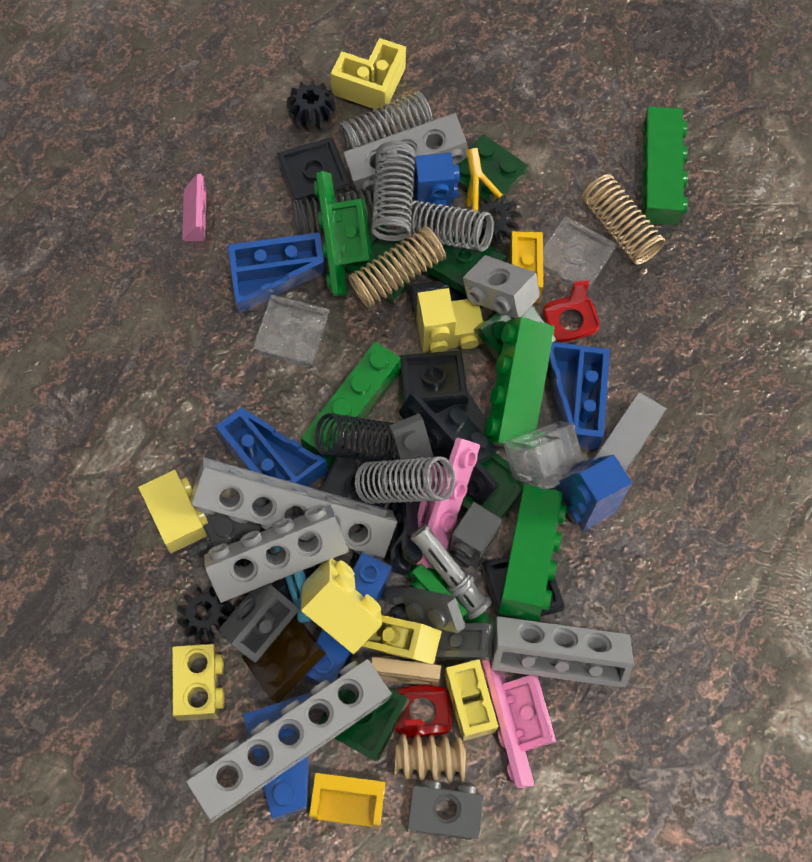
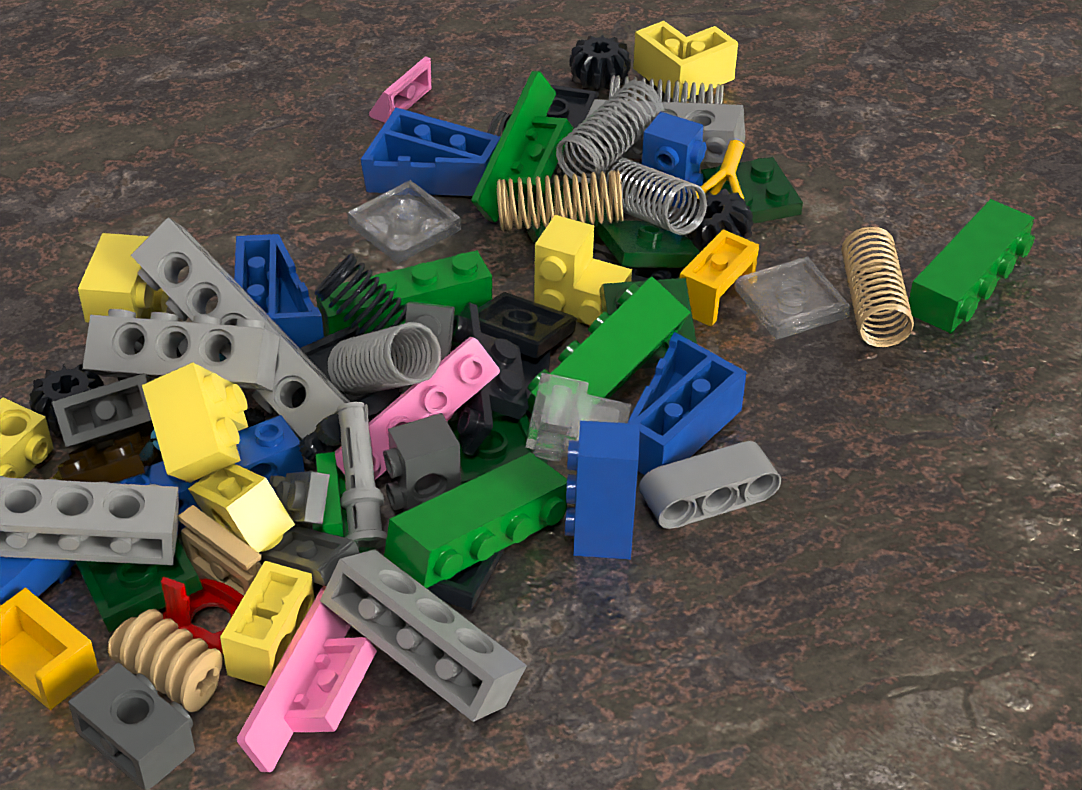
camera: 35 degrees right, 25 degrees down
light grey brick [463,255,540,318] -> none
red piece [543,280,600,342] -> none

